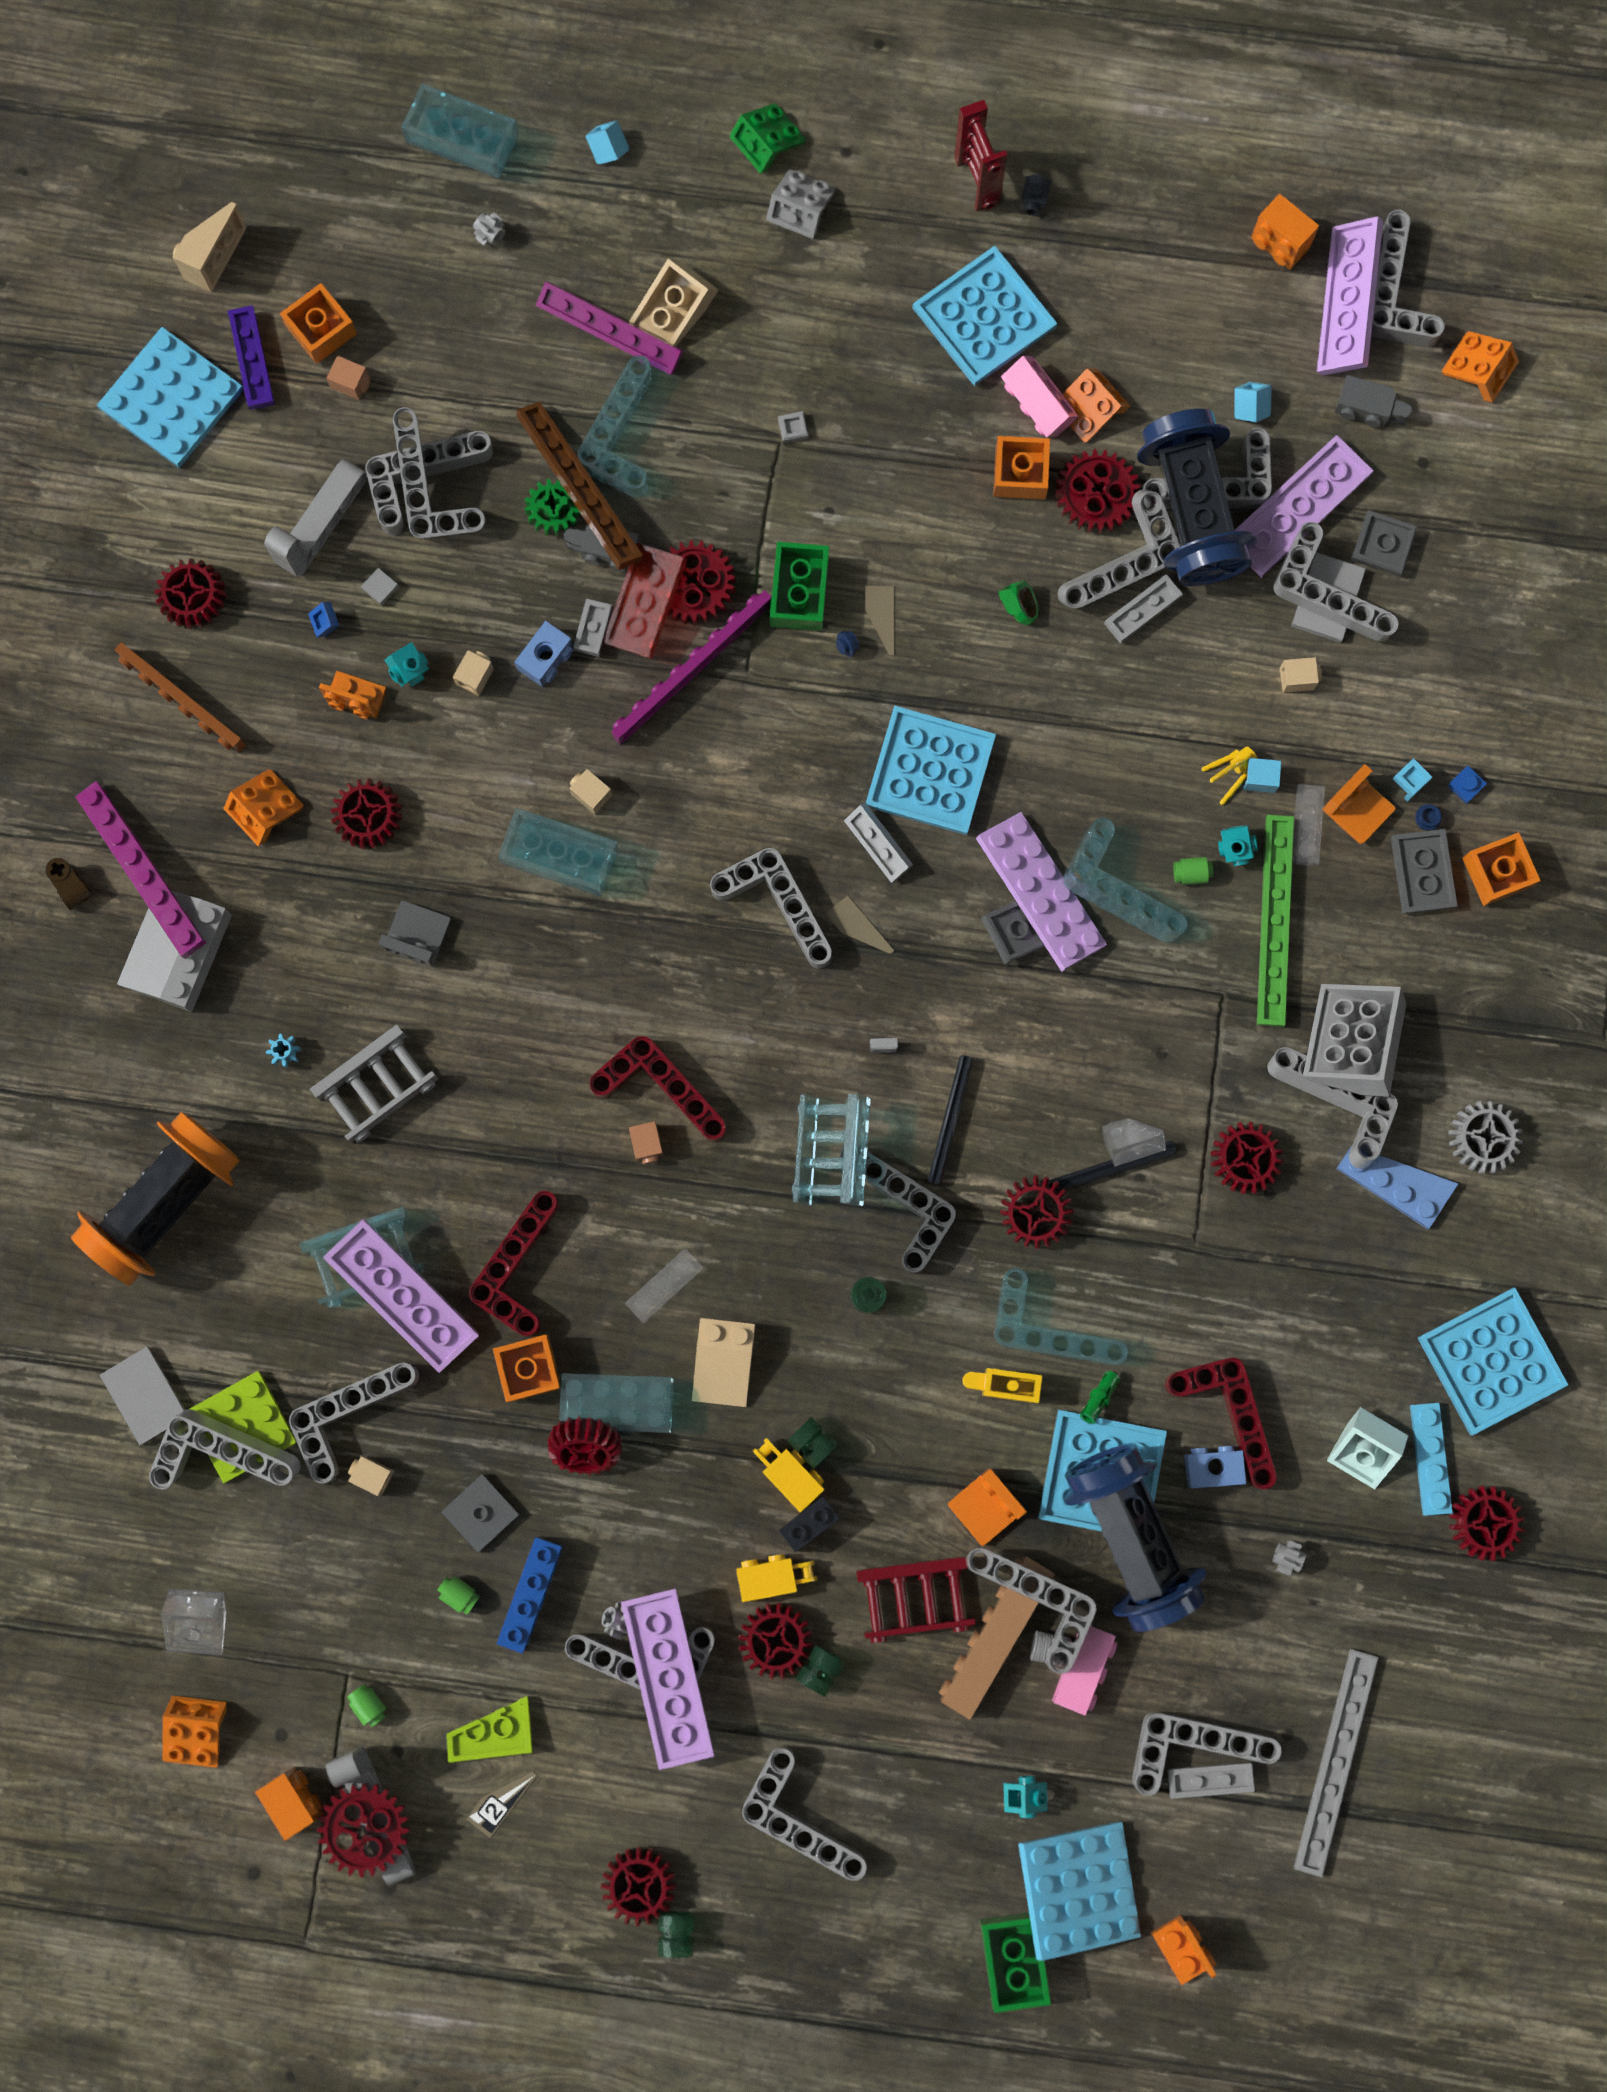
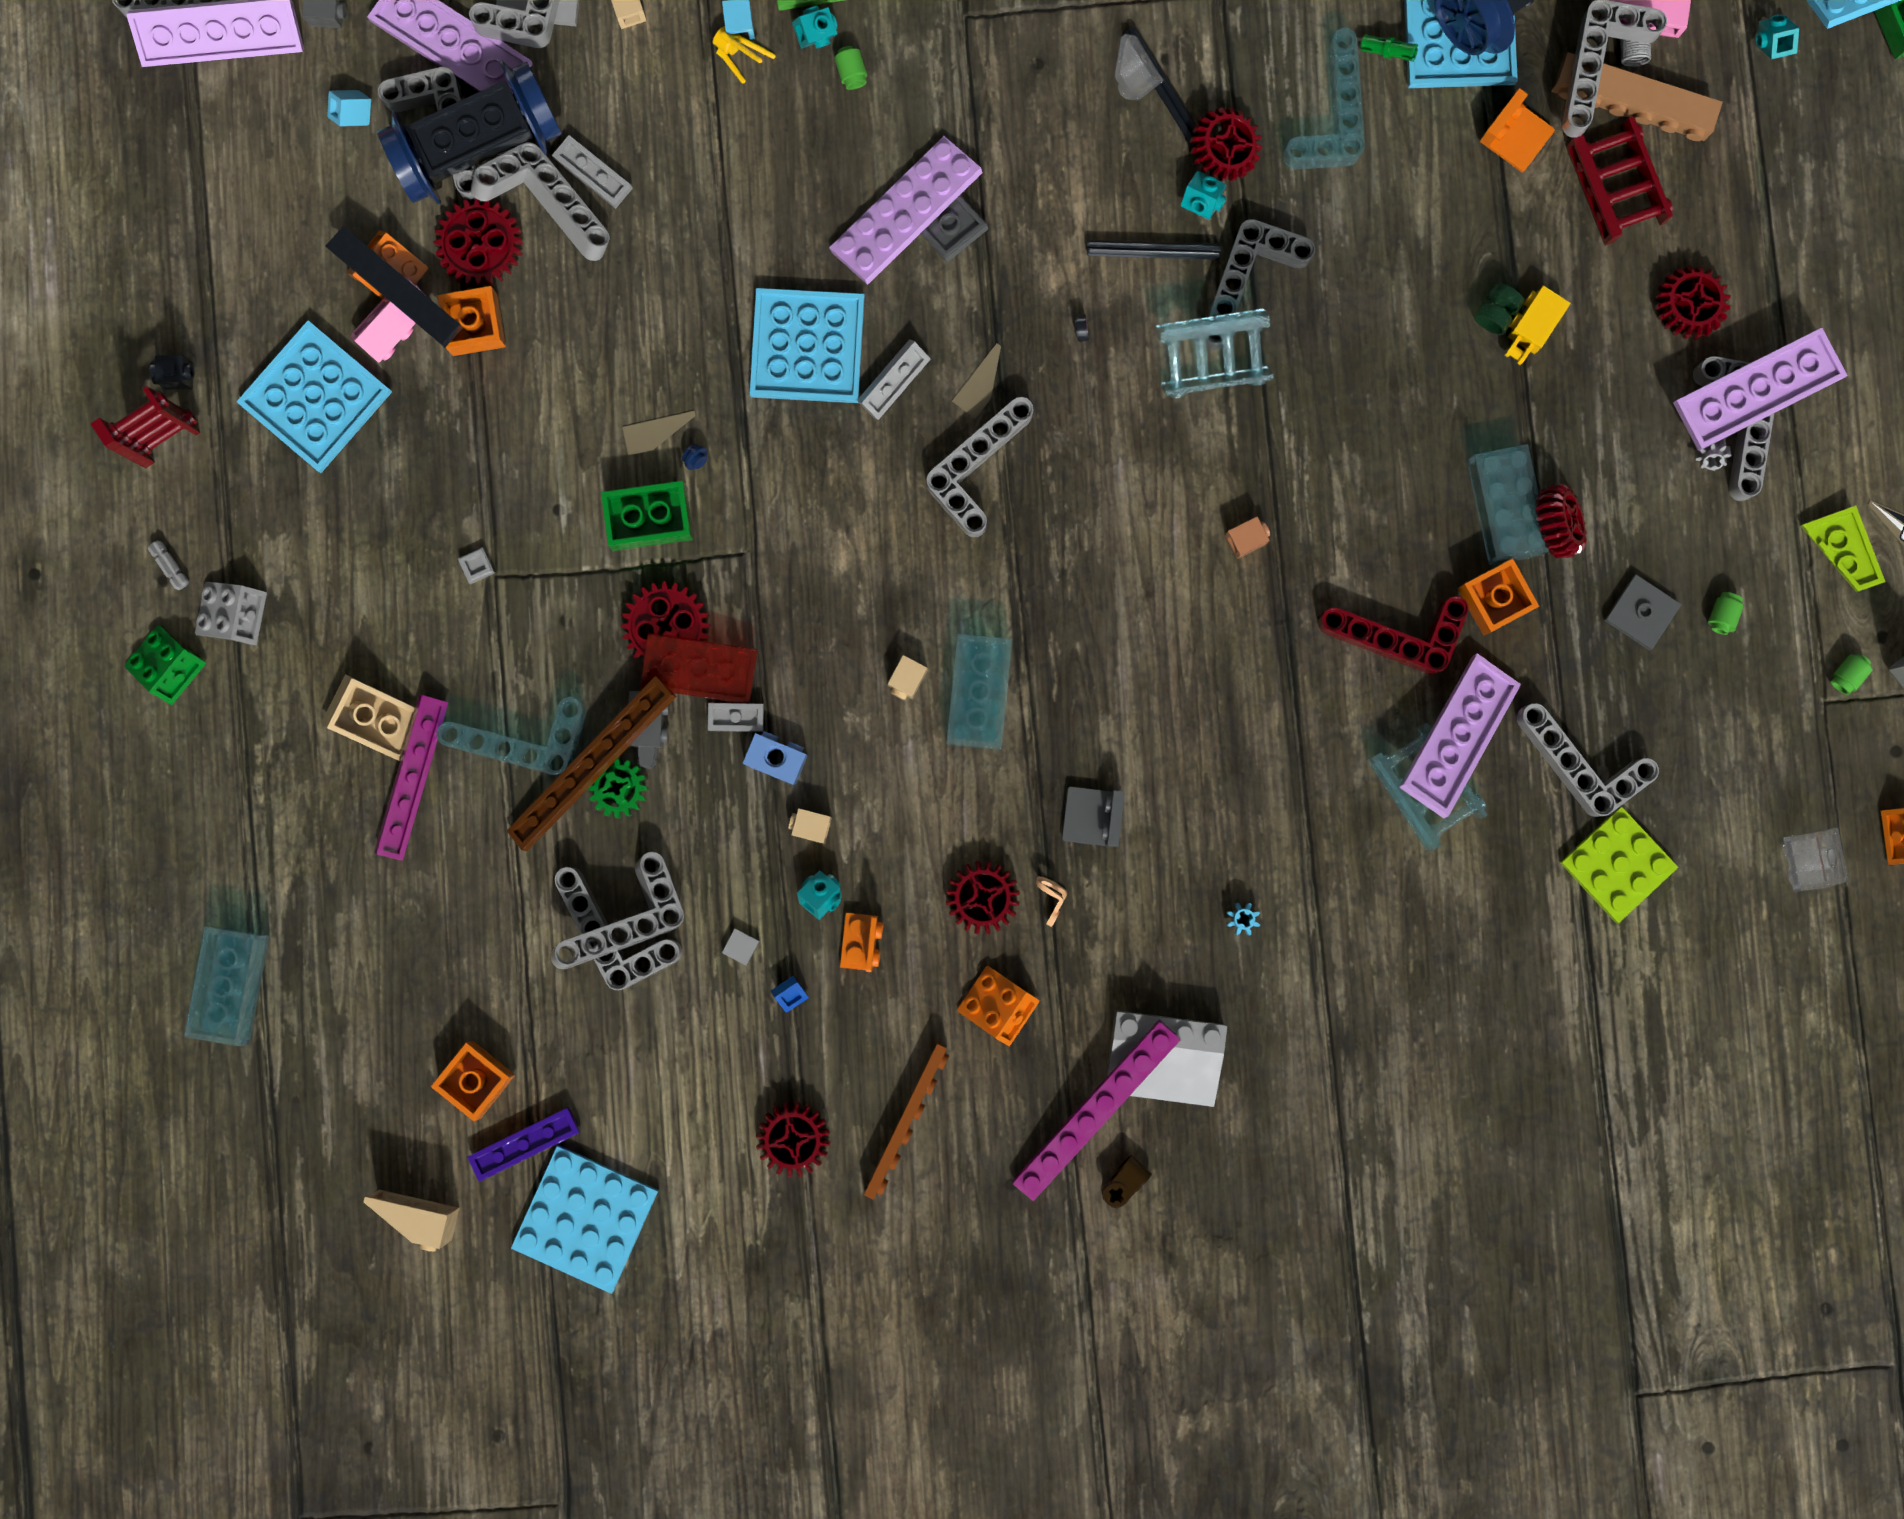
camera: 105 degrees left, 5 degrees up
brick [71,1111,241,1286] -> none
light grey tile [100,1346,185,1446] -> none
light grey beam [149,1409,301,1489] -> none
light grey beam [264,459,367,577] -> none
light grey fence [310,1025,438,1143] -> none
nougat brick [326,356,370,400] -> none
tan brick [348,1456,394,1496] -> none
light grey gear [473,212,505,246] -> none
blue brick [497,1536,564,1654] -> none
medium azure panel [585,120,629,164] -> none
dark red beam [589,1036,726,1143] -> none
magenta plate [611,590,772,745] -> none
clear plate [625,1248,704,1324] -> none
tan slope [692,1318,755,1407] -> none
yellow brick [736,1554,817,1602] -> none
light grey beam [742,1746,866,1881] -> none
black brick [779,1496,839,1553] -> none
clear green wheel [796,1644,846,1697] -> none
clear green wheel [850,1277,886,1314] -> none
light grey tile [870,1038,898,1053] -> none
yellow brick [962,1368,1042,1404] -> none
green rock [998,580,1039,626] -> none
clear light blue beam [1063,817,1187,943] -> none
orange brick [1251,193,1319,270] -> none
none -> light grey axle [148,540,189,590]
none -> black tile [325,226,463,348]
none -> light nougat piece [1035,876,1067,927]
none -> black tile [1075,314,1089,342]
none -> teal brick [1181,171,1227,220]

